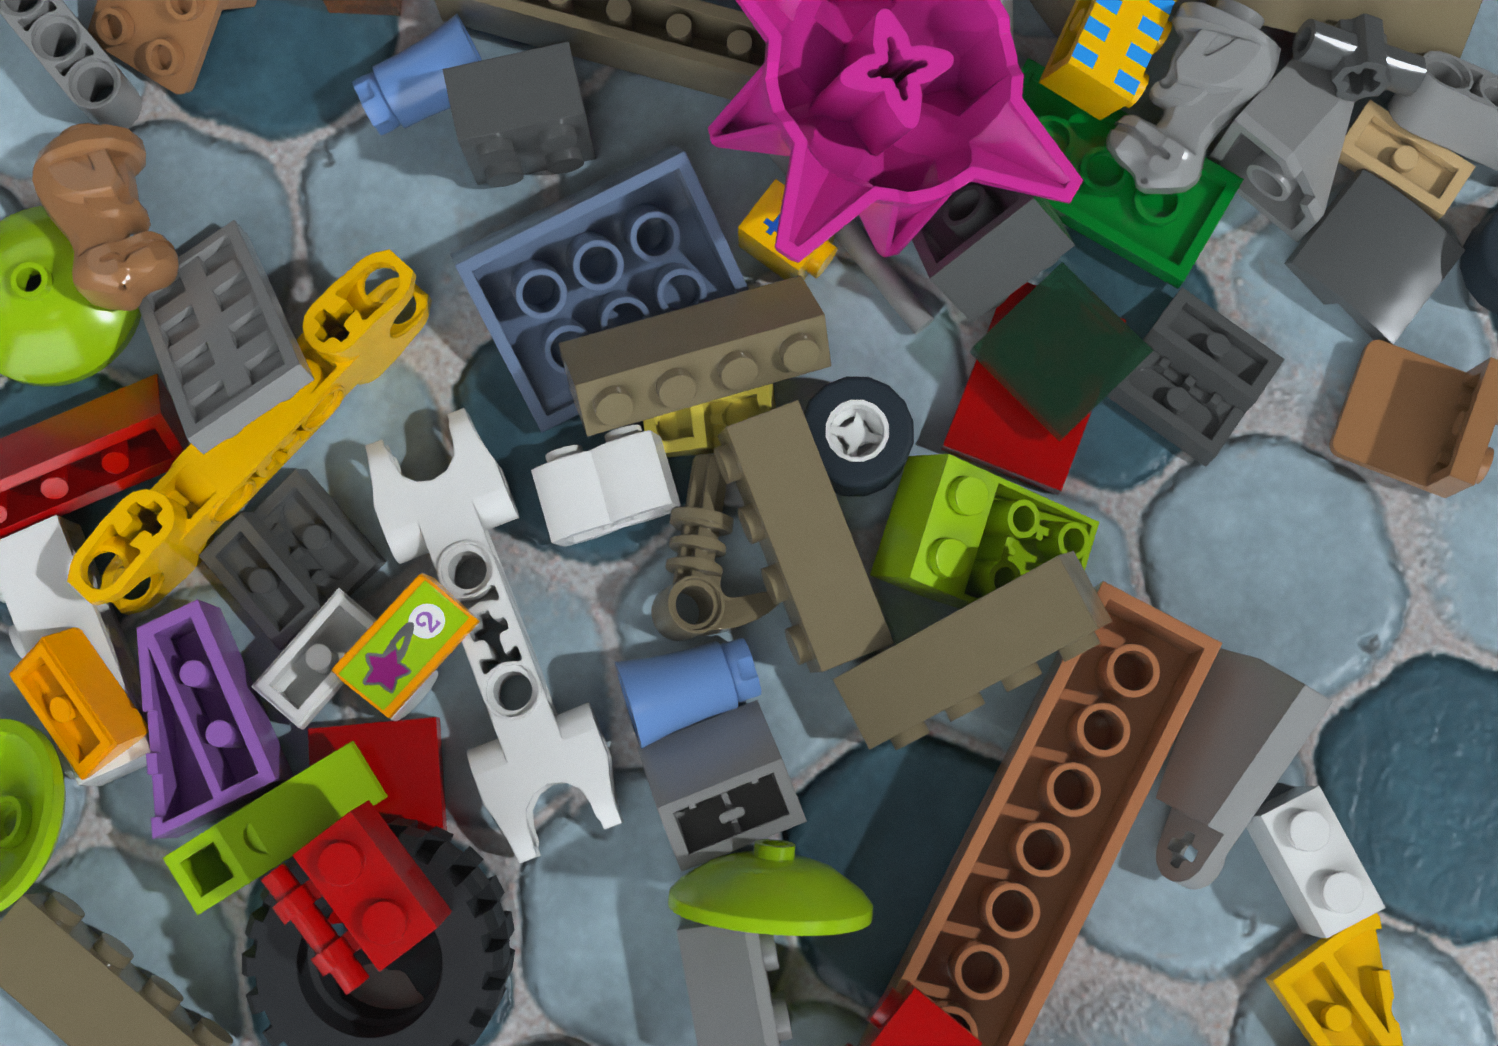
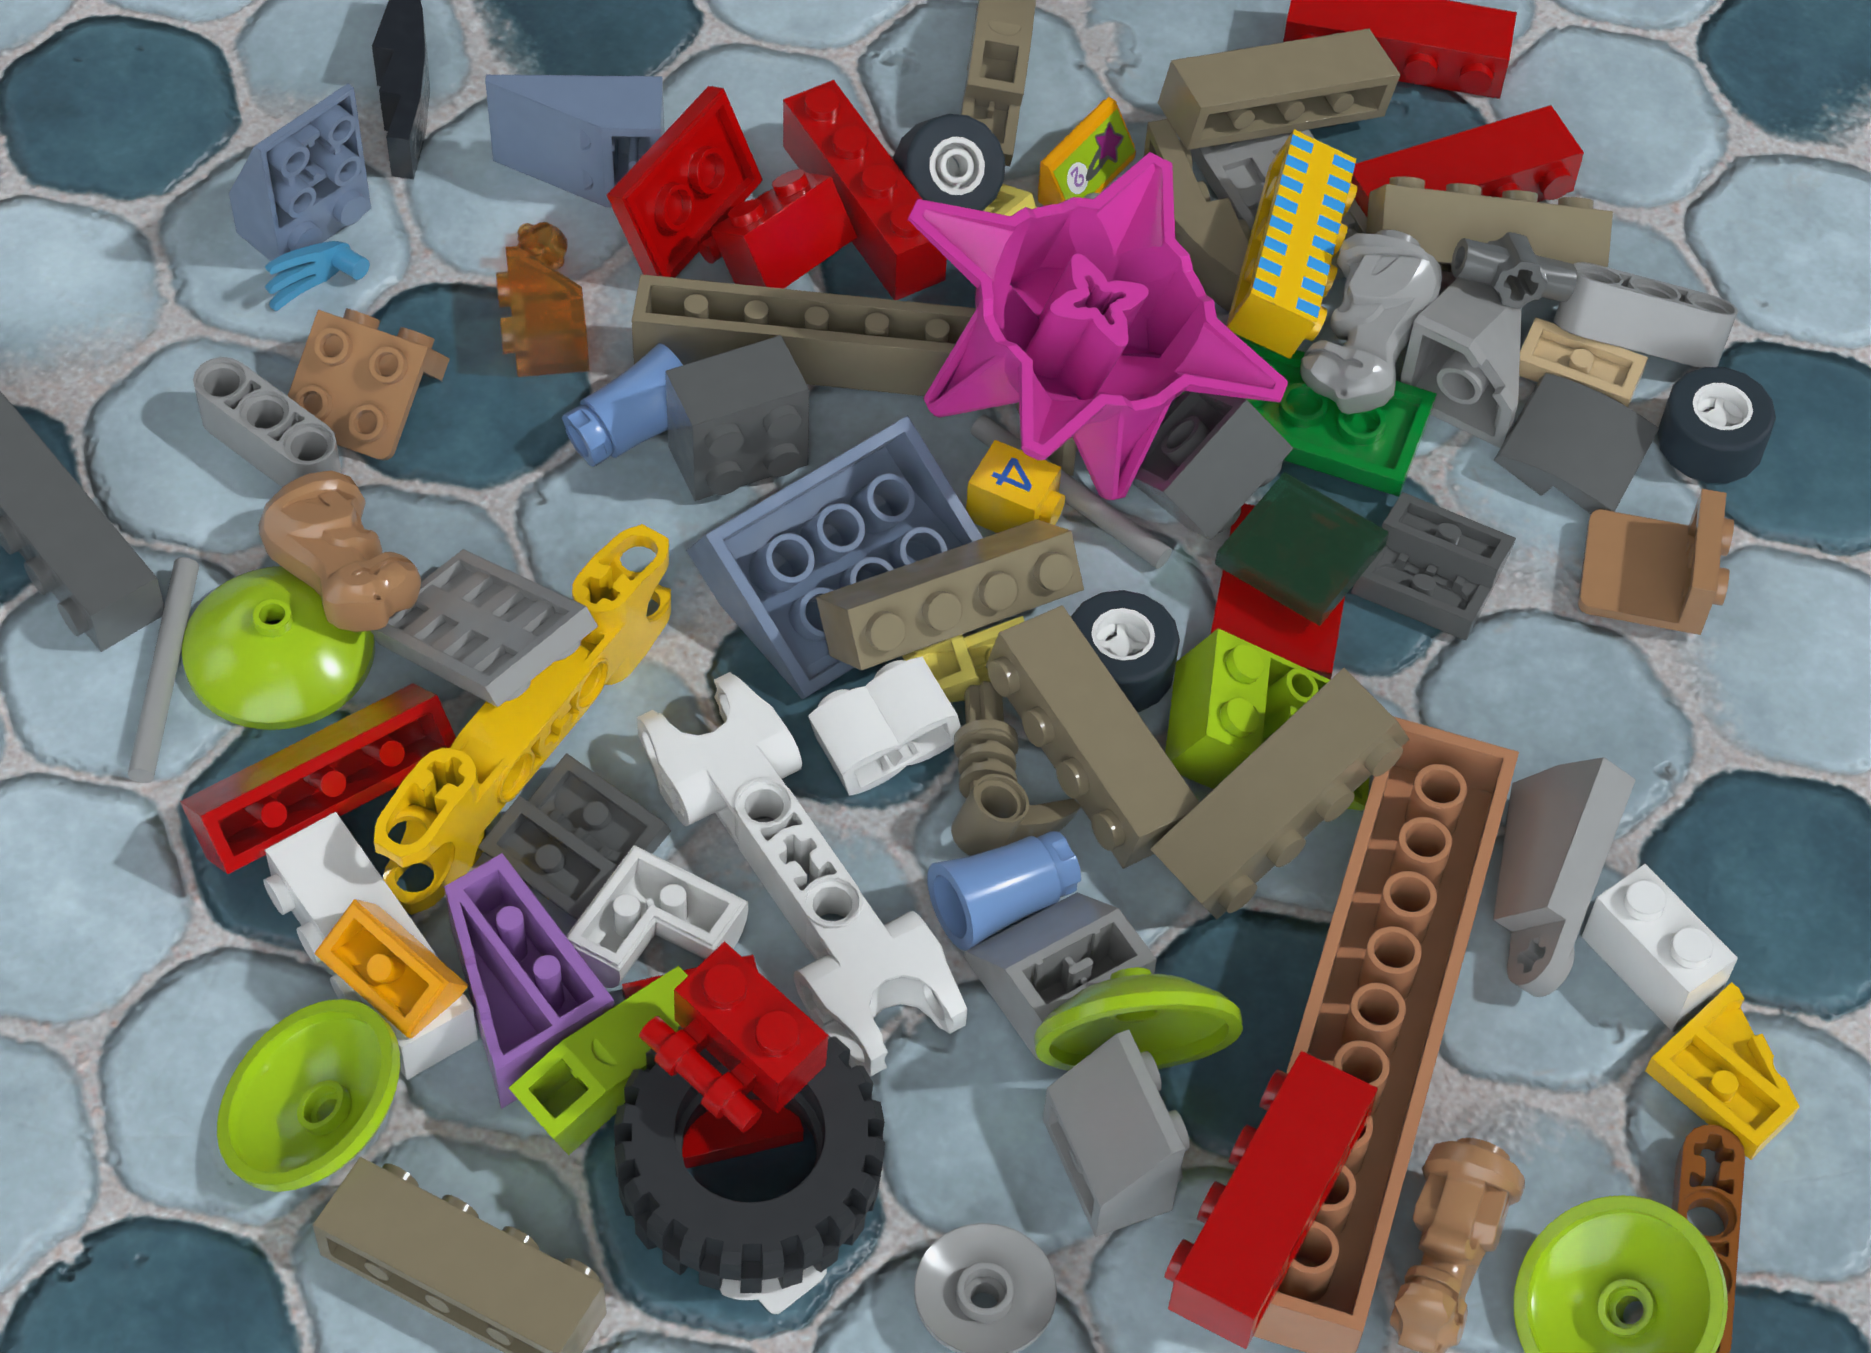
camera: 15 degrees left, 25 degrees down
slope [332,573,480,718] -> none

